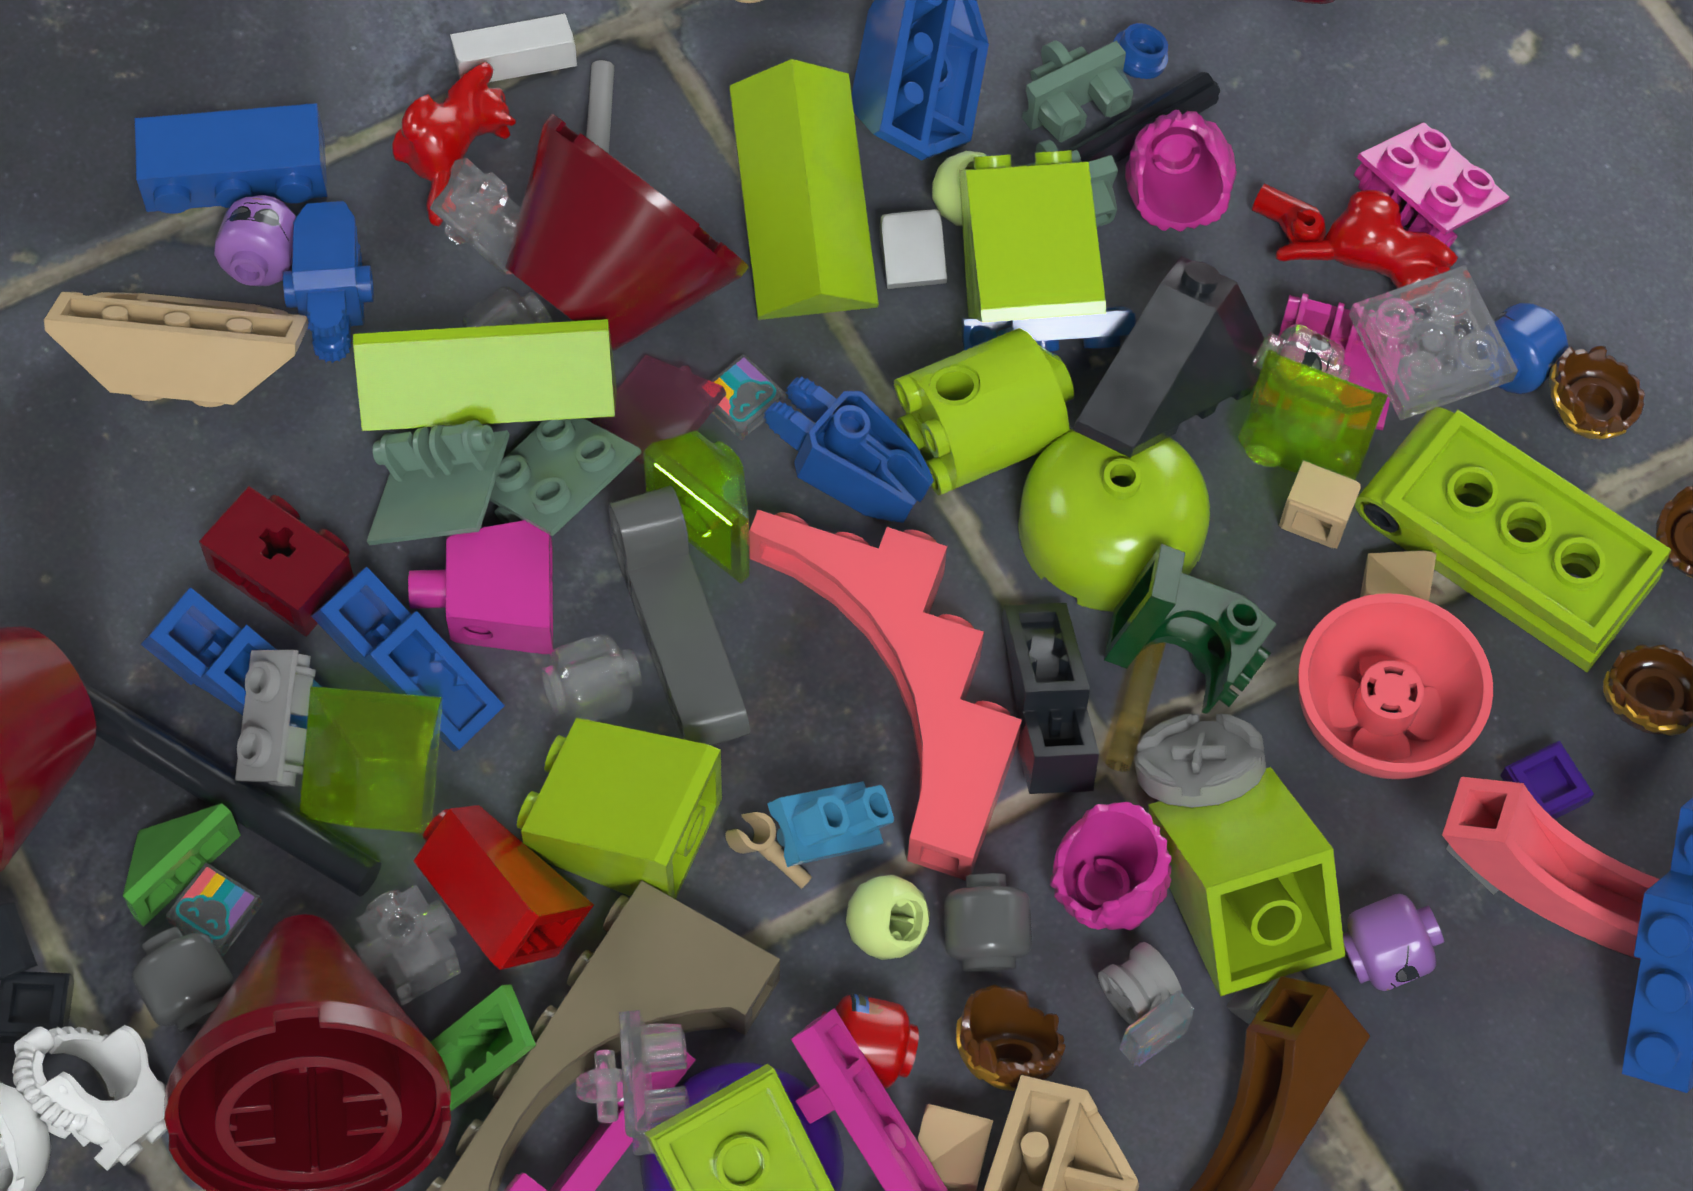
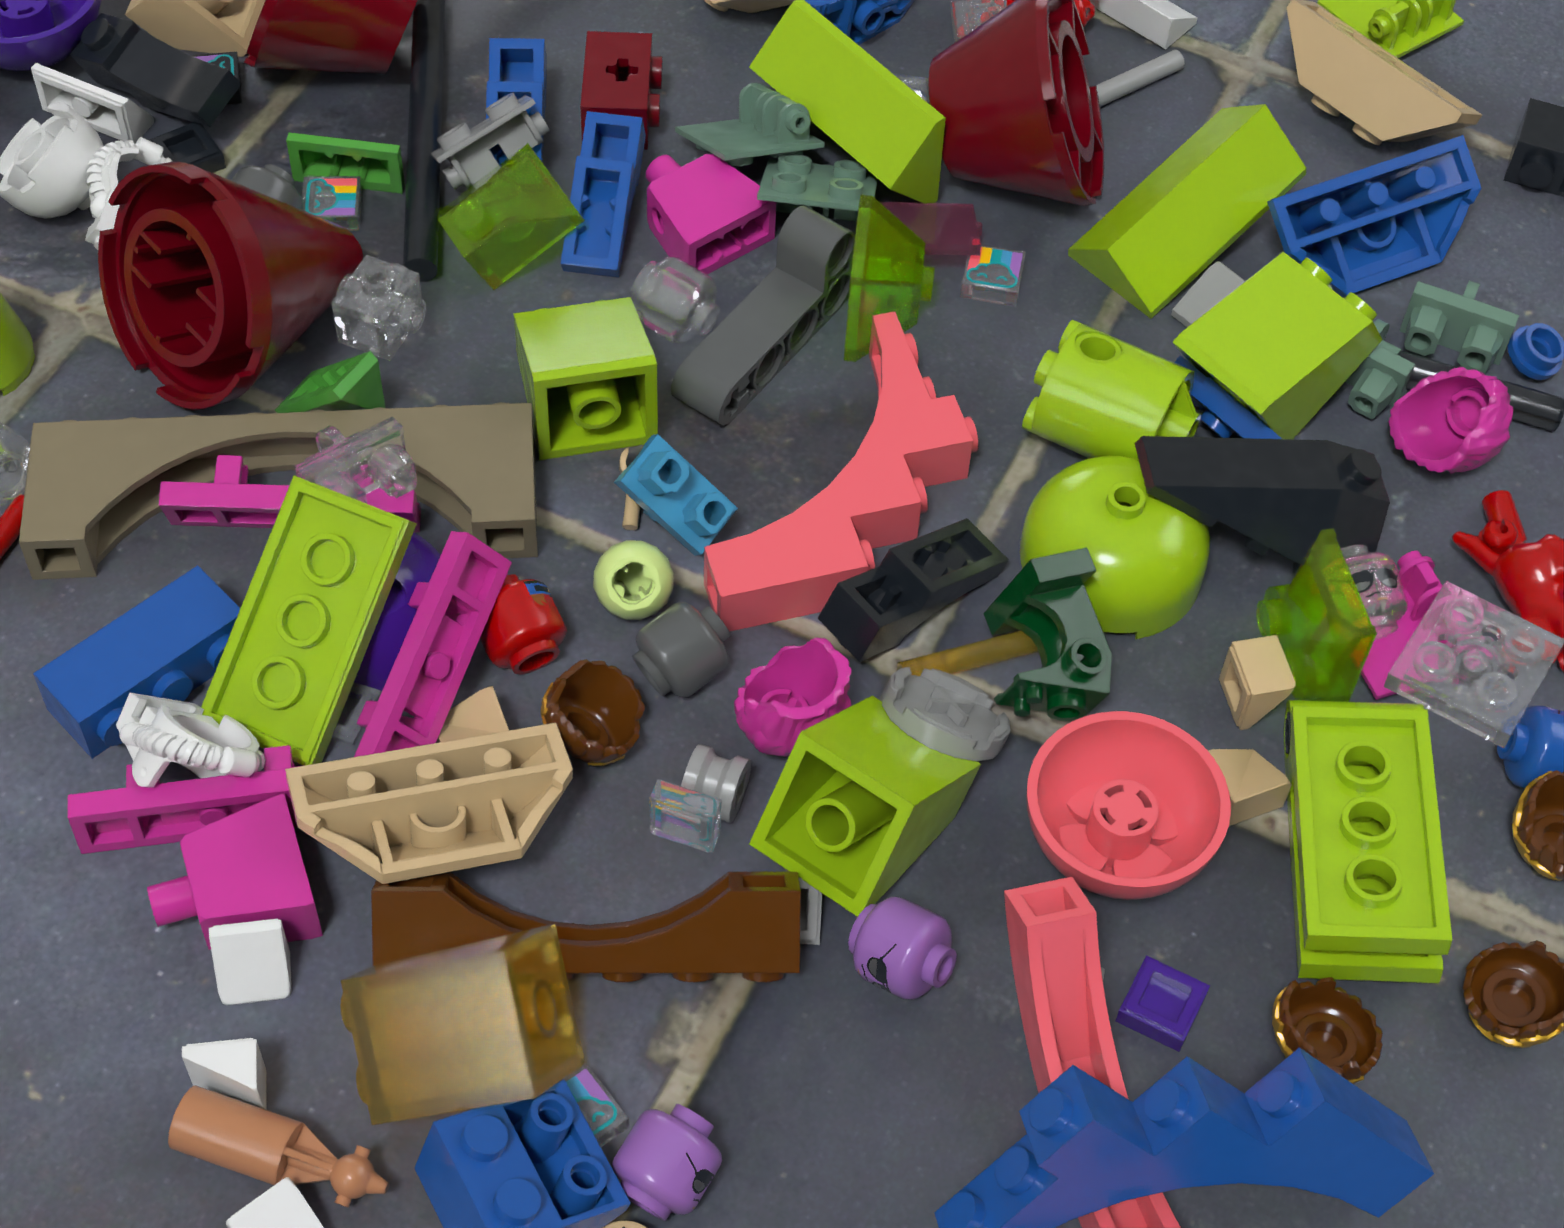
camera: 55 degrees right, 10 degrees down
red slope [413,805,594,970] -> none
blue hinge [764,376,934,523] -> none

